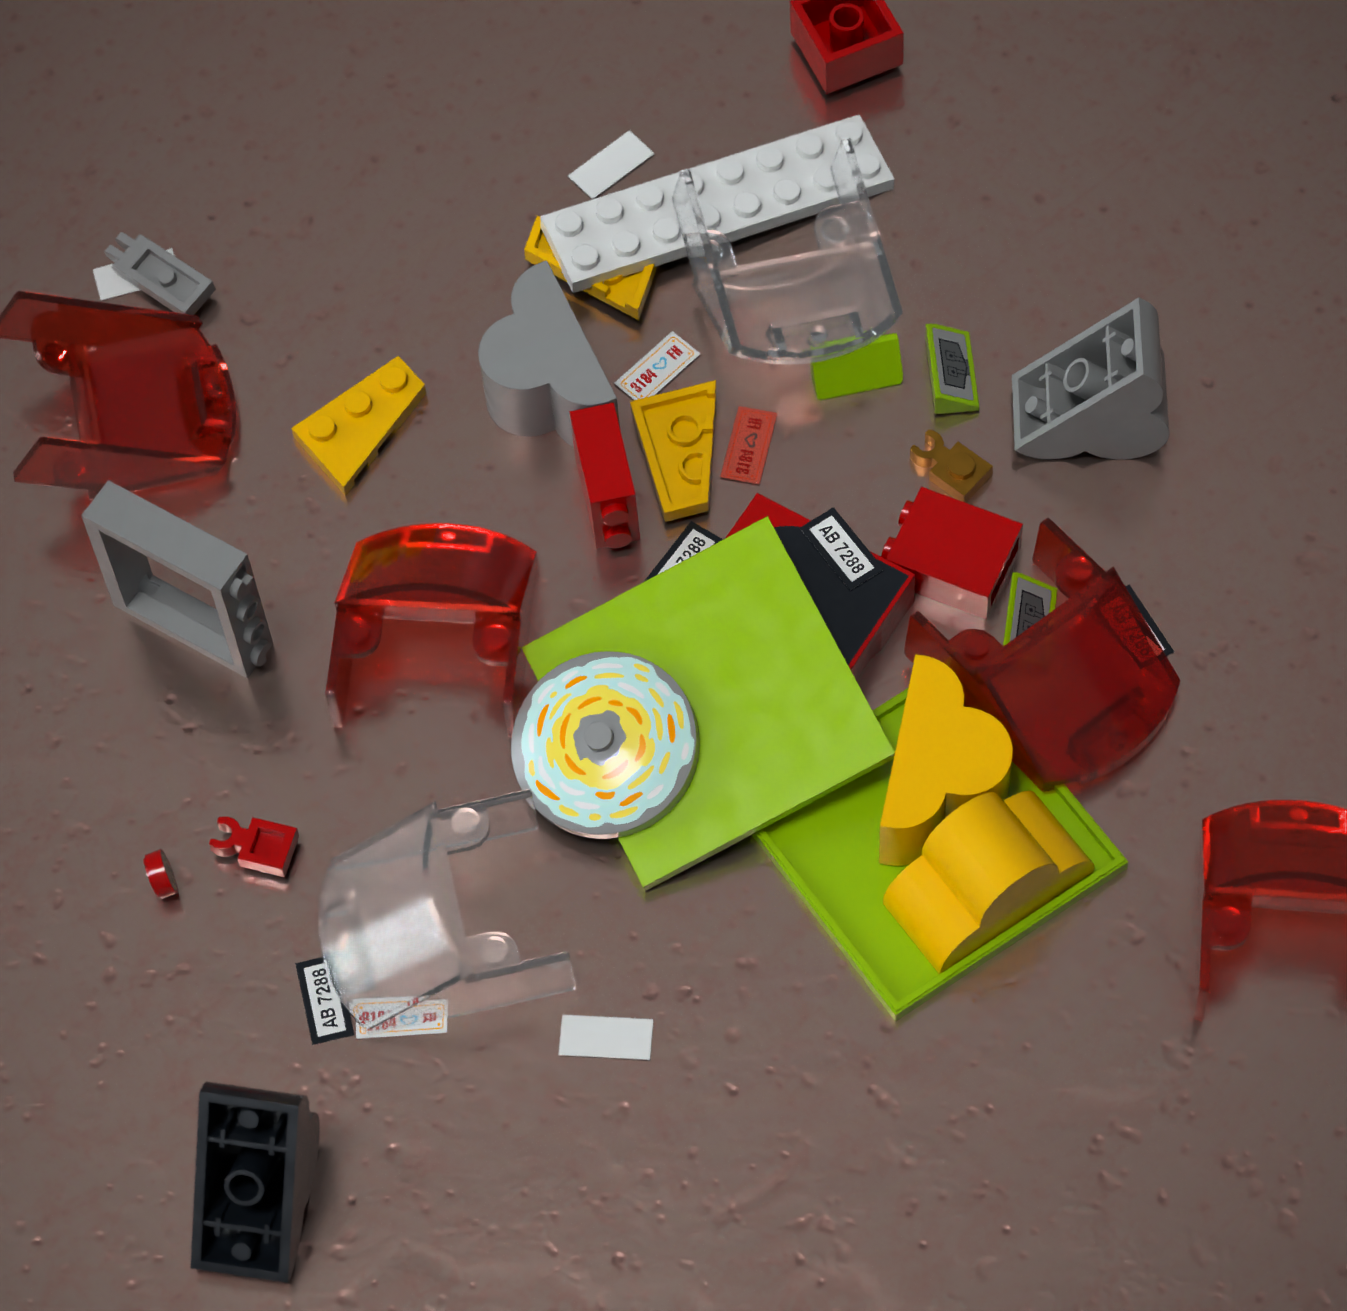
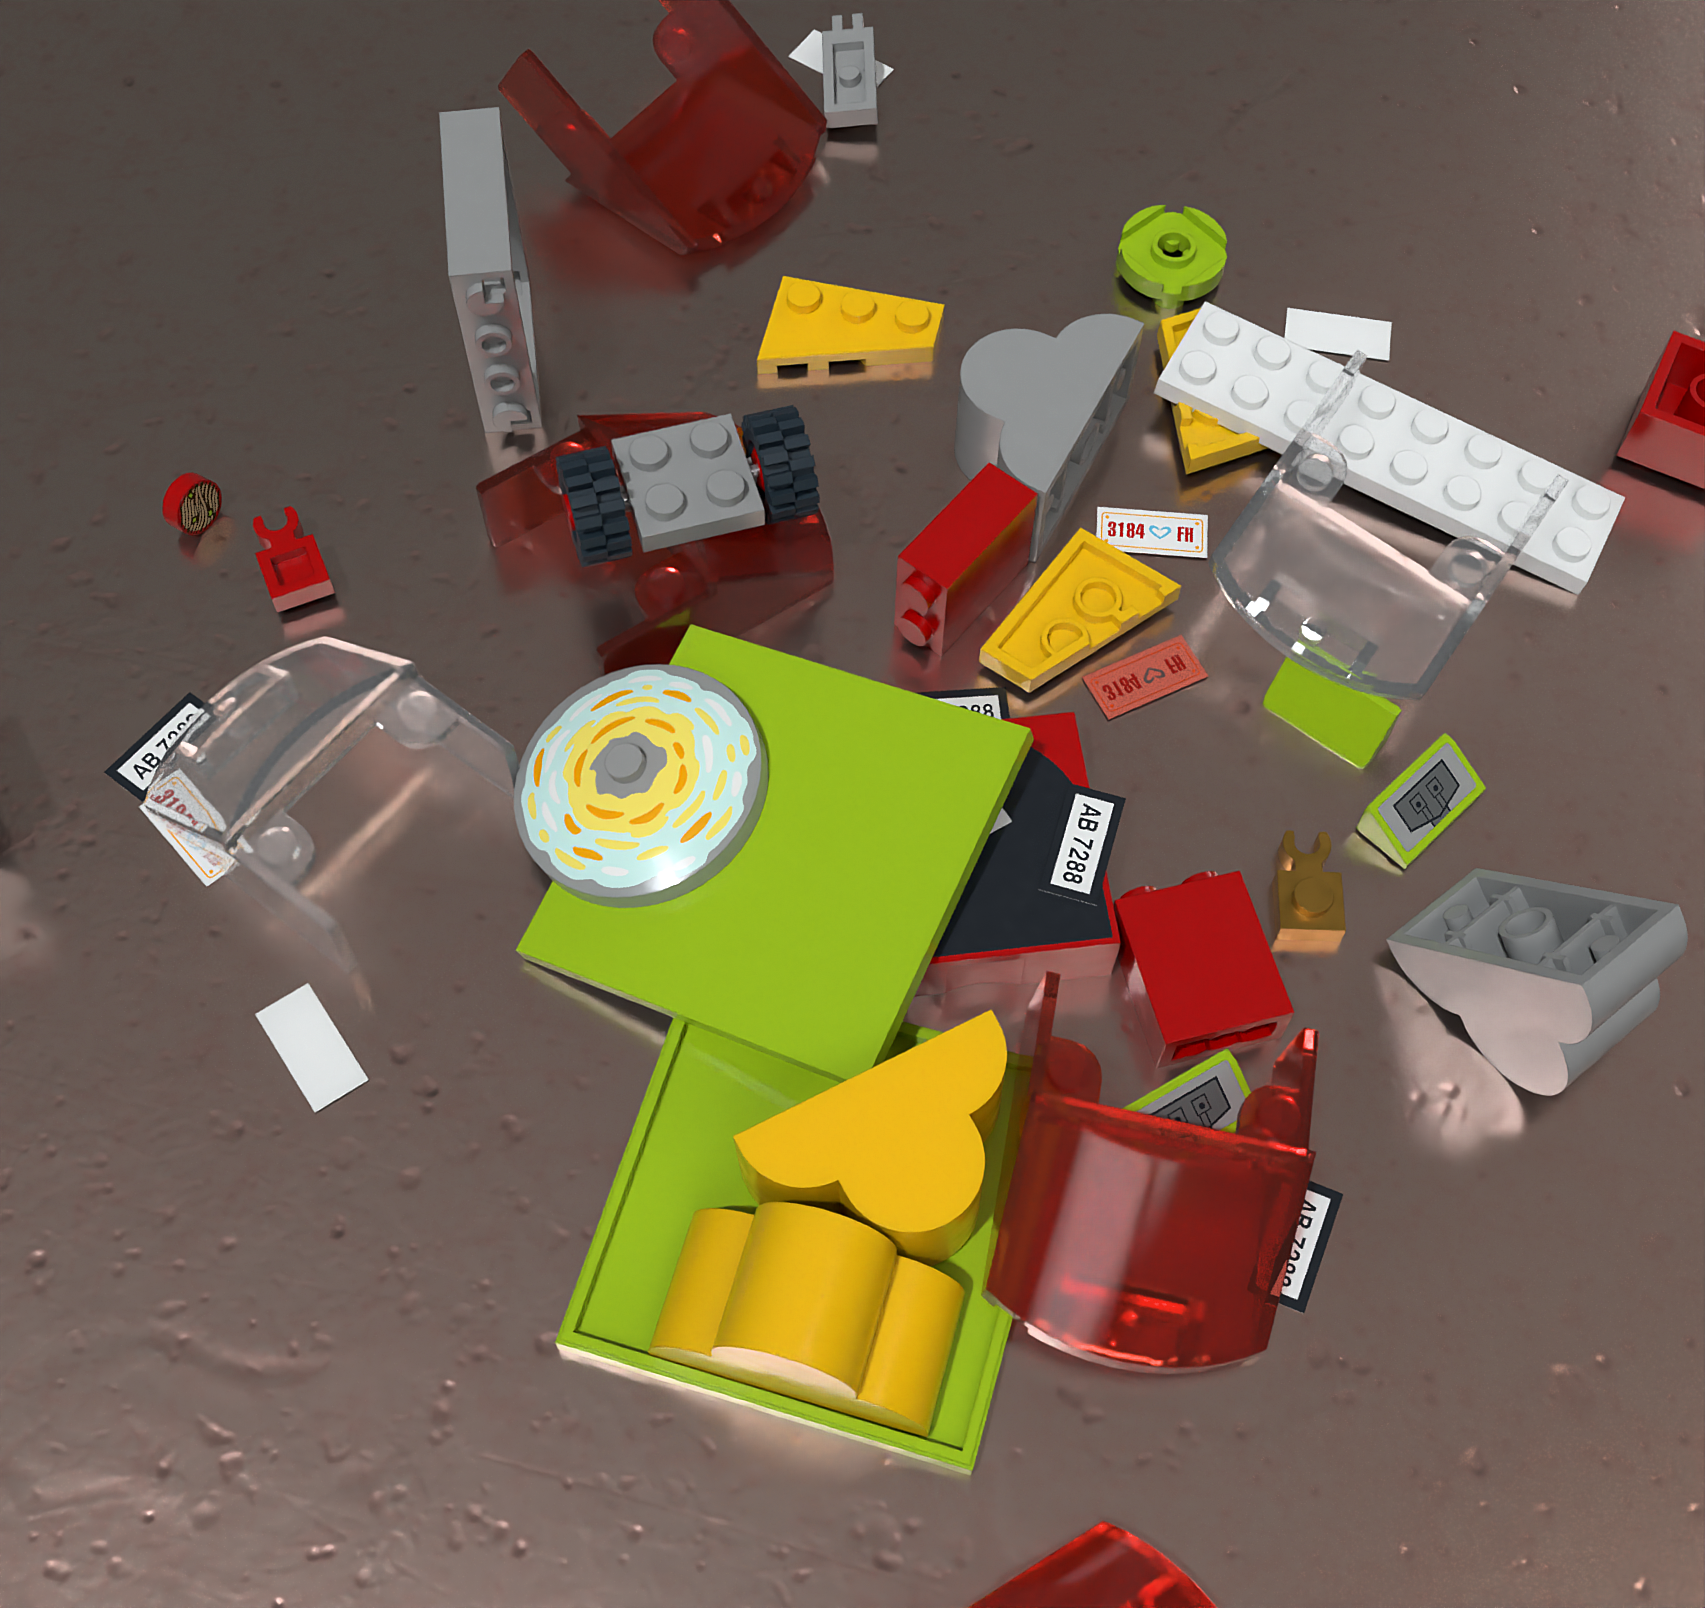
camera: 45 degrees right, 0 degrees up
none -> plate [556,405,820,568]
none -> lime plate [1115,205,1227,309]

